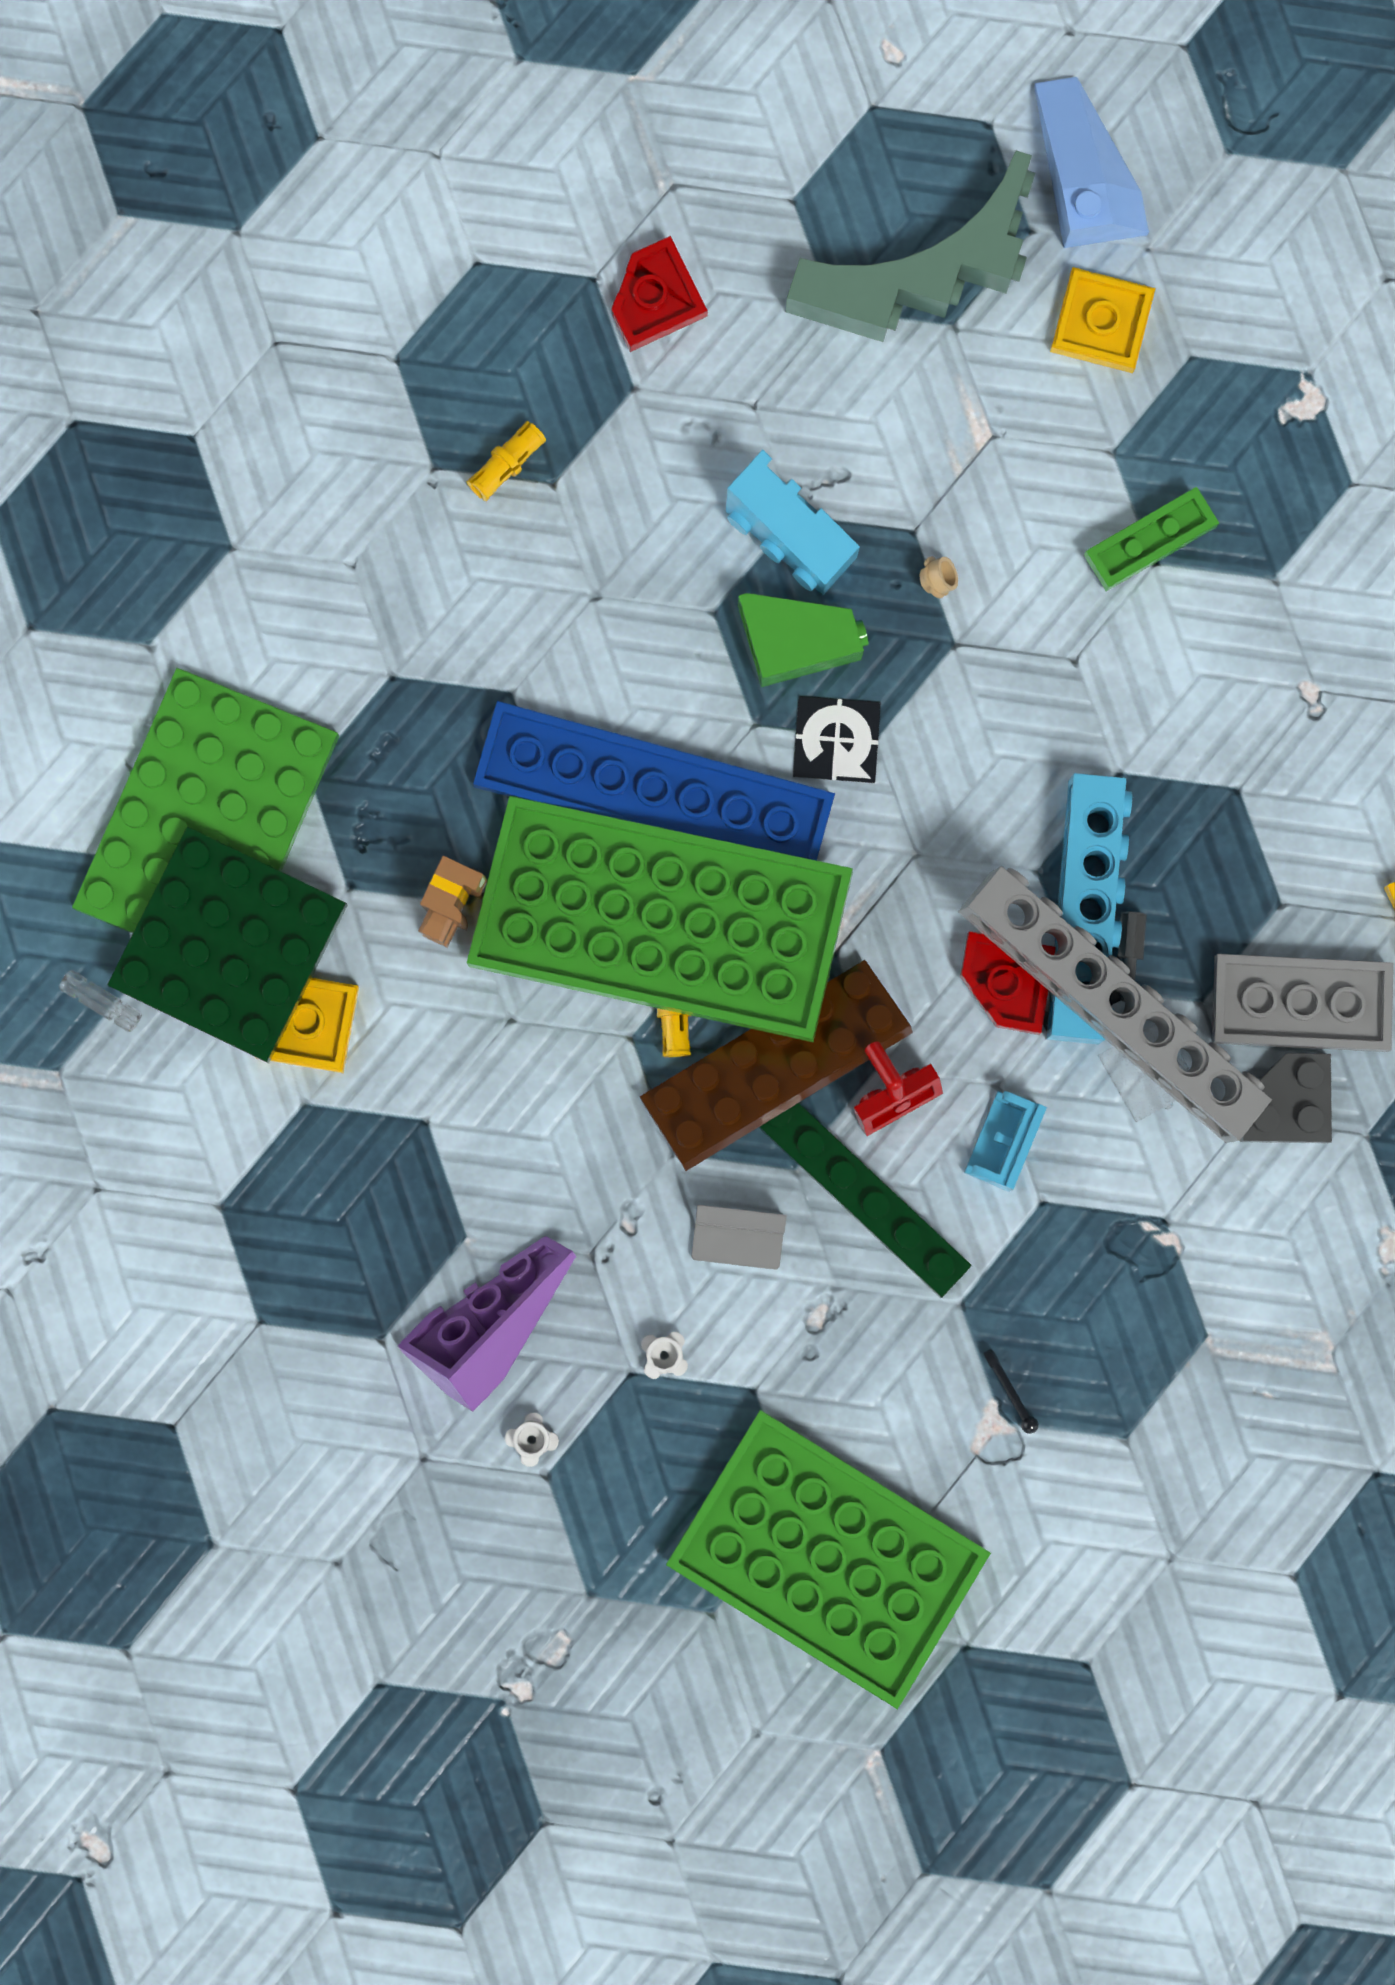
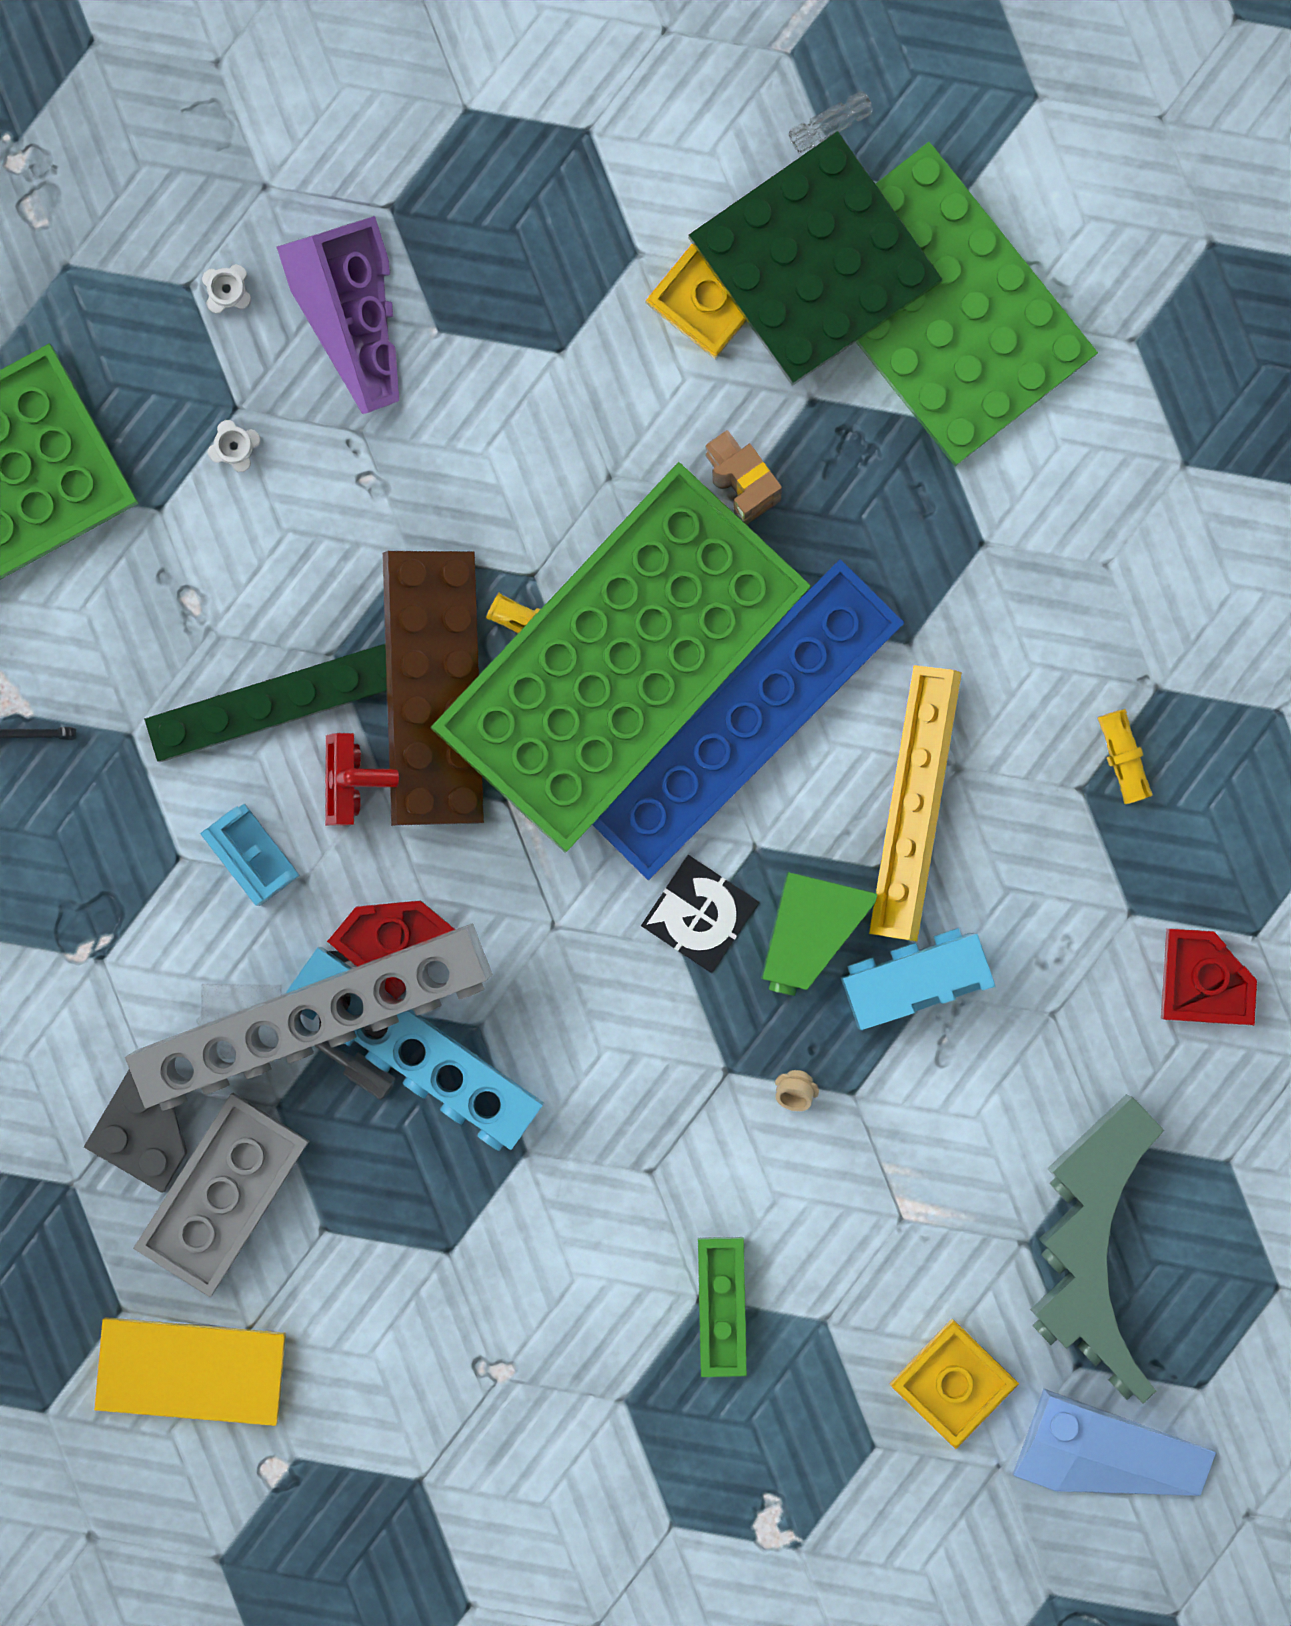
camera: 125 degrees right, 5 degrees up
light grey panel [692,1205,787,1270] -> none
none -> yellow plate [869,665,962,942]

